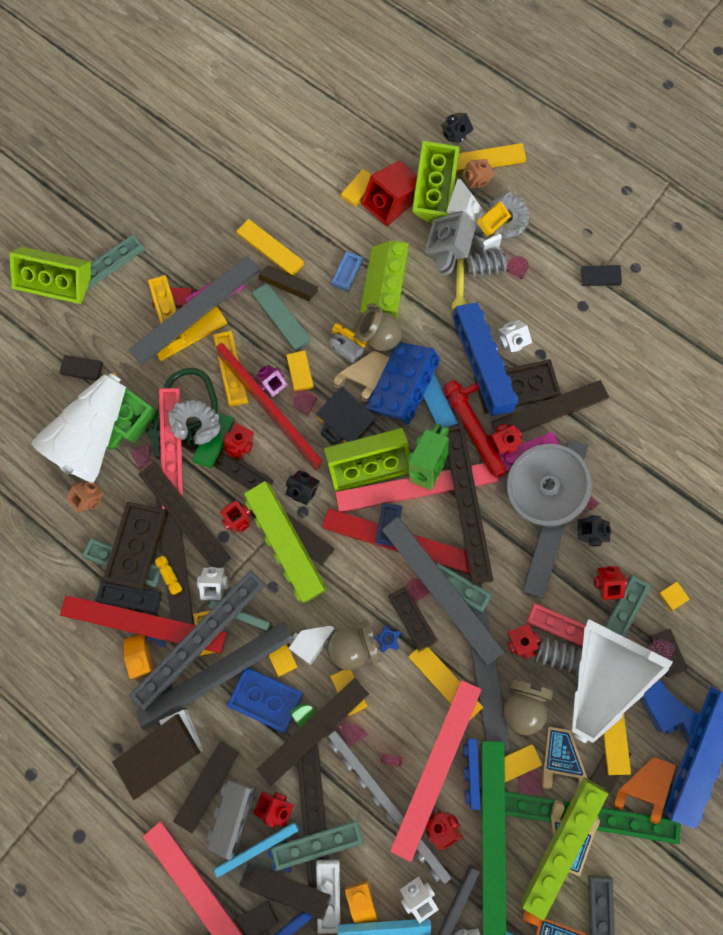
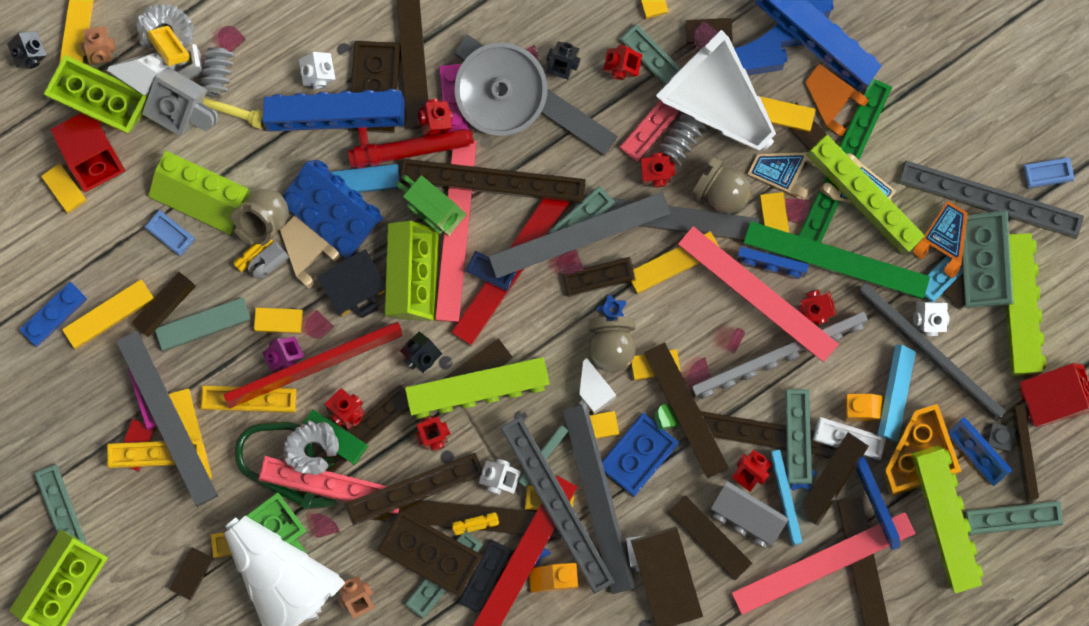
camera: 75 degrees left, 5 degrees up
white brick [400,876,439,924] -> none
none -> blue plate [20,281,88,347]

